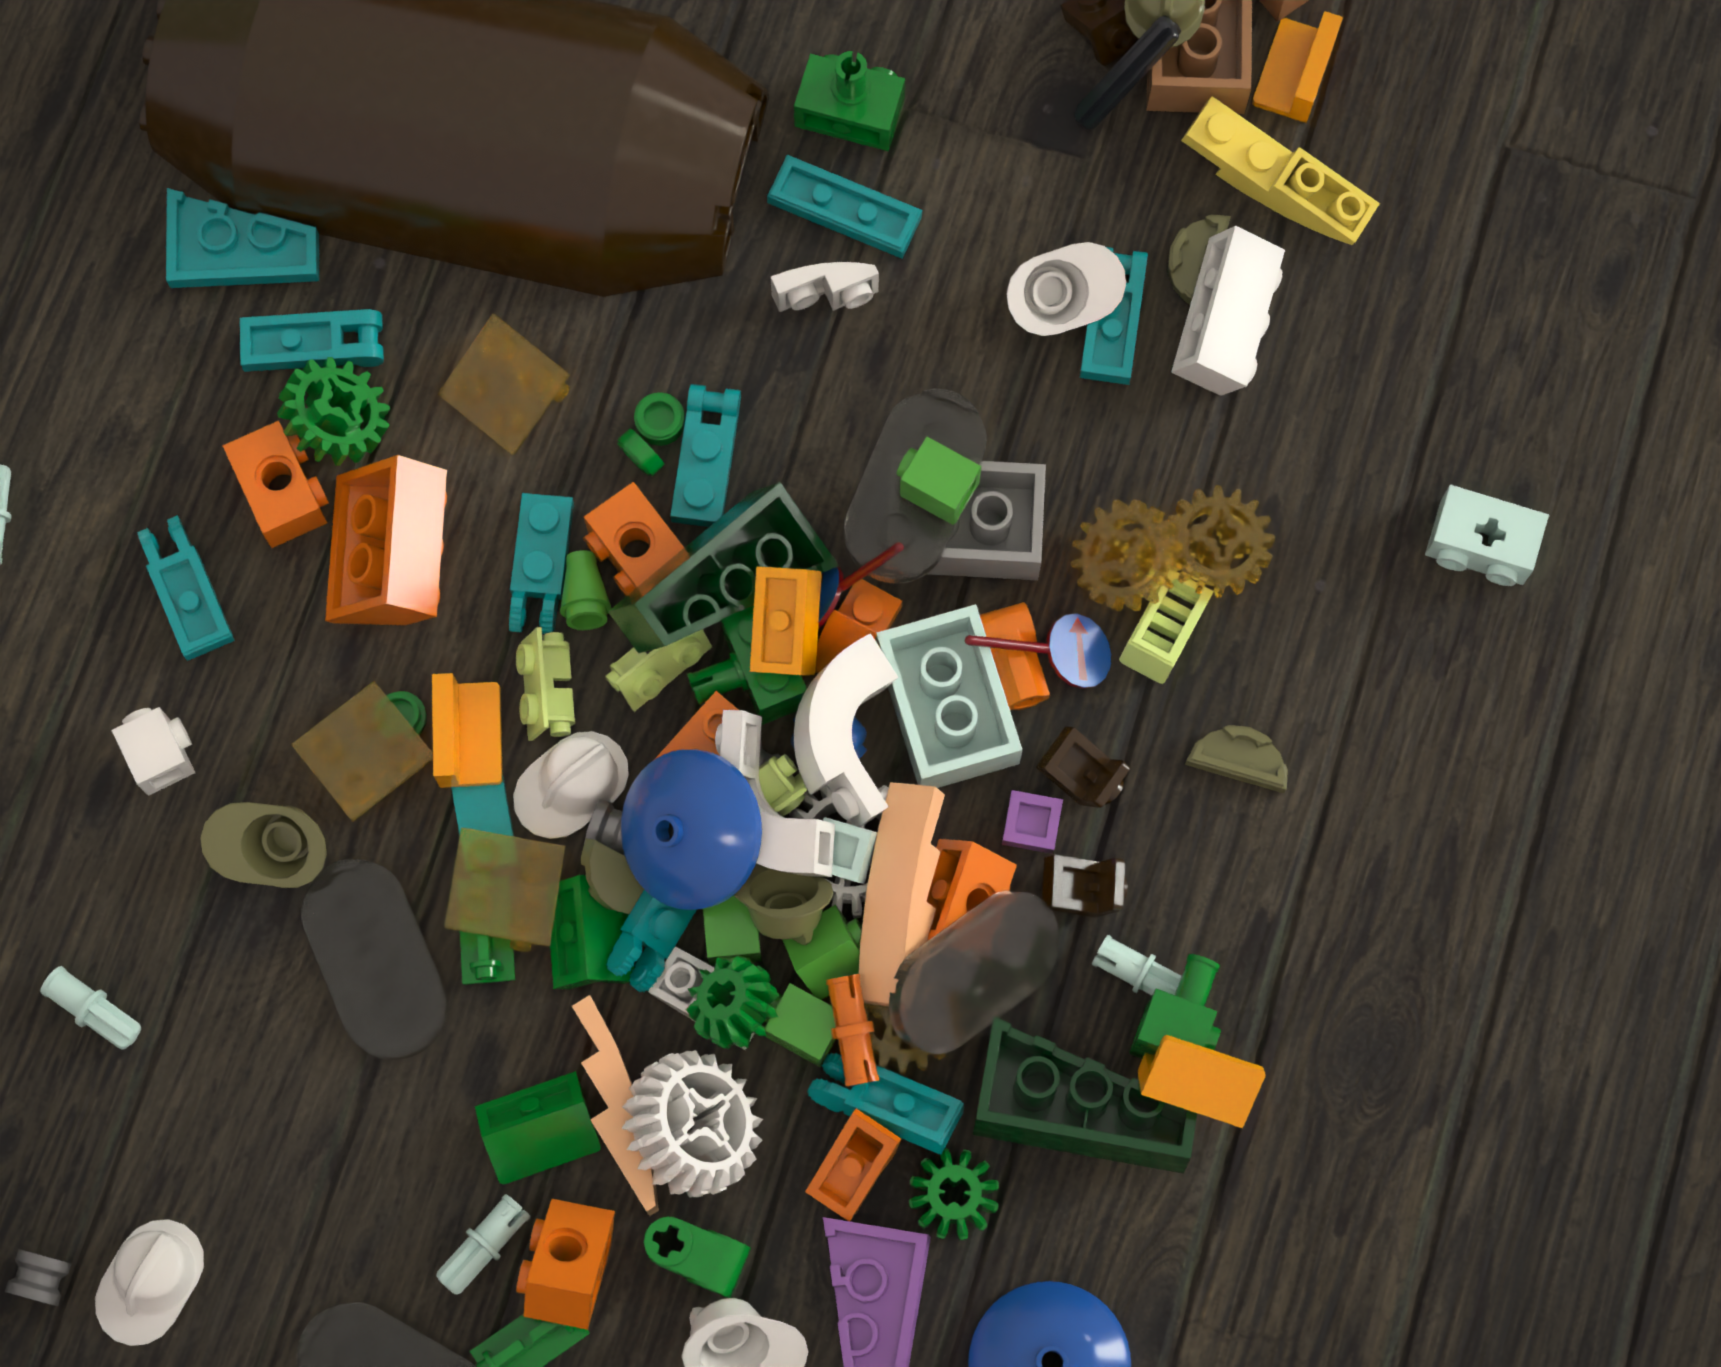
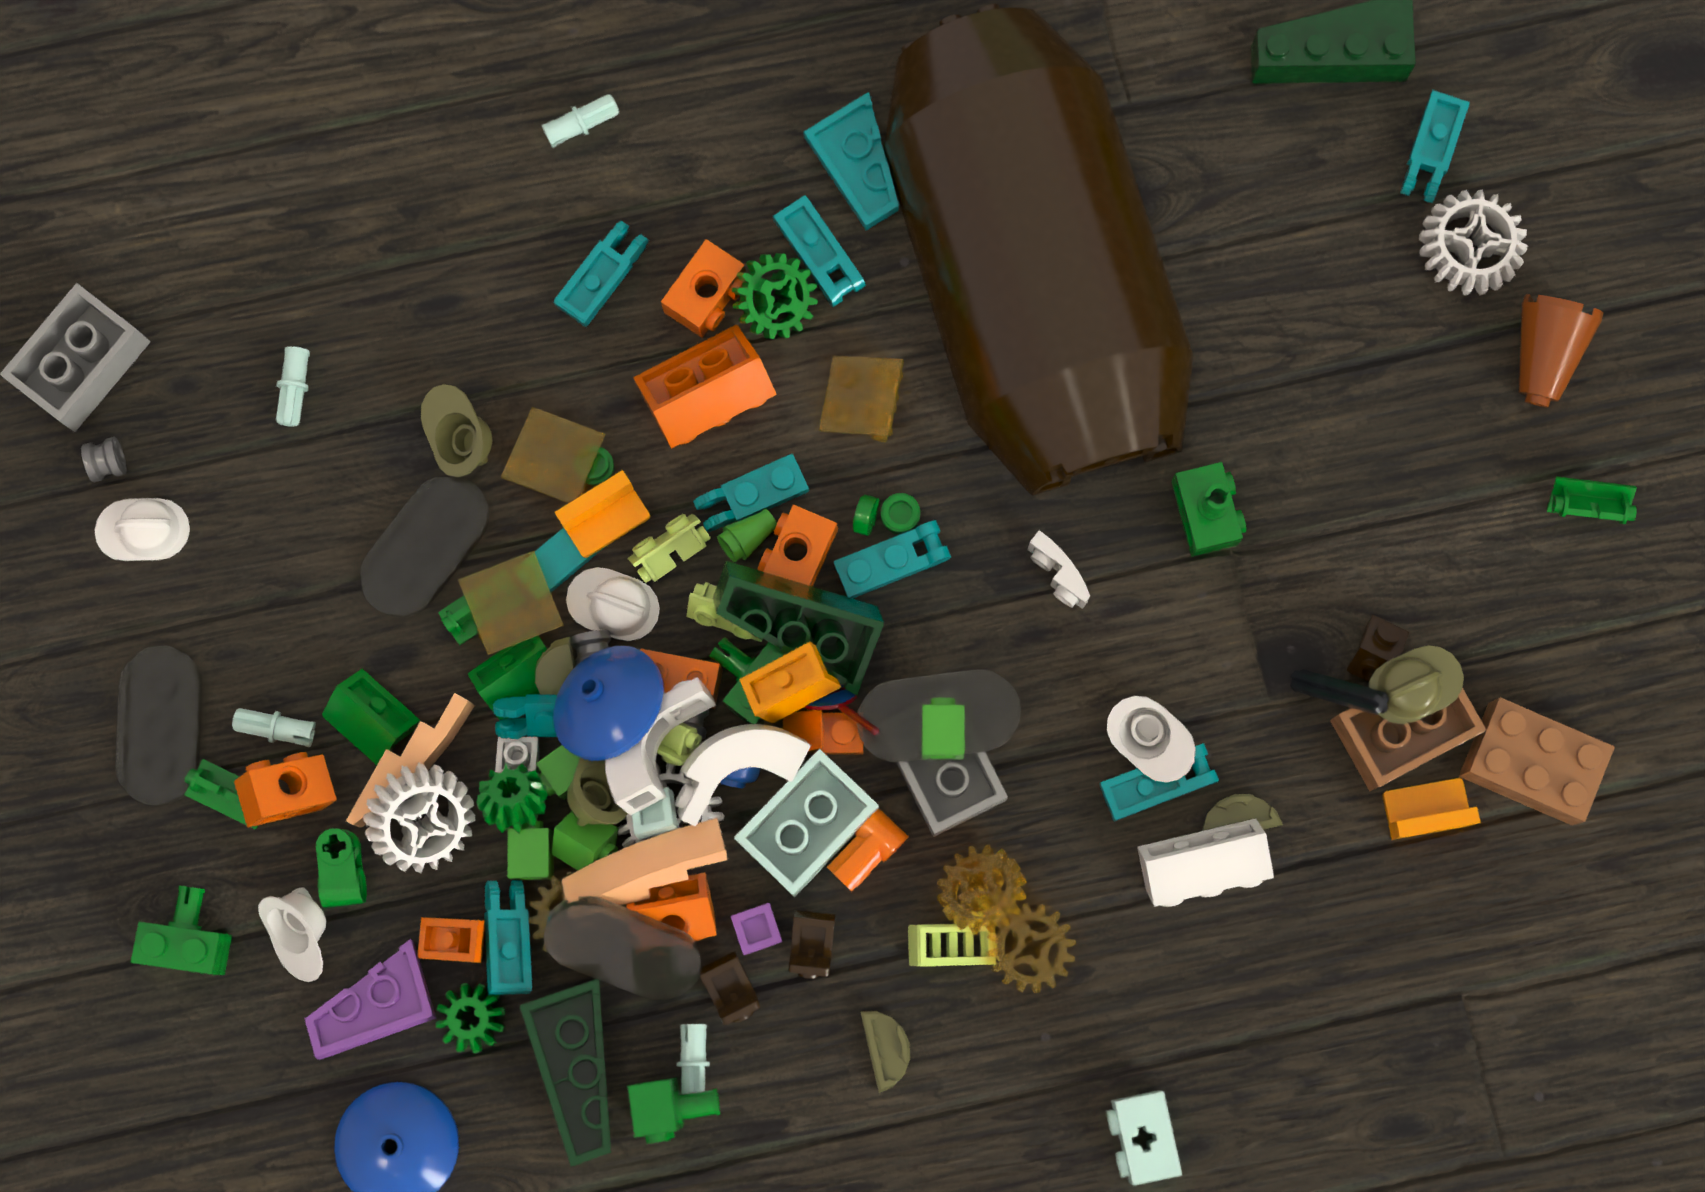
camera: 65 degrees right, 5 degrees up
white brick [112,707,195,796] -> none
teal tile [767,155,922,259] -> none
orange pin [826,974,880,1086] -> none
piece [964,614,1111,689] -> none
light orange panel [1138,1035,1265,1128] -> none
light yellow slope [1181,96,1380,245] -> none

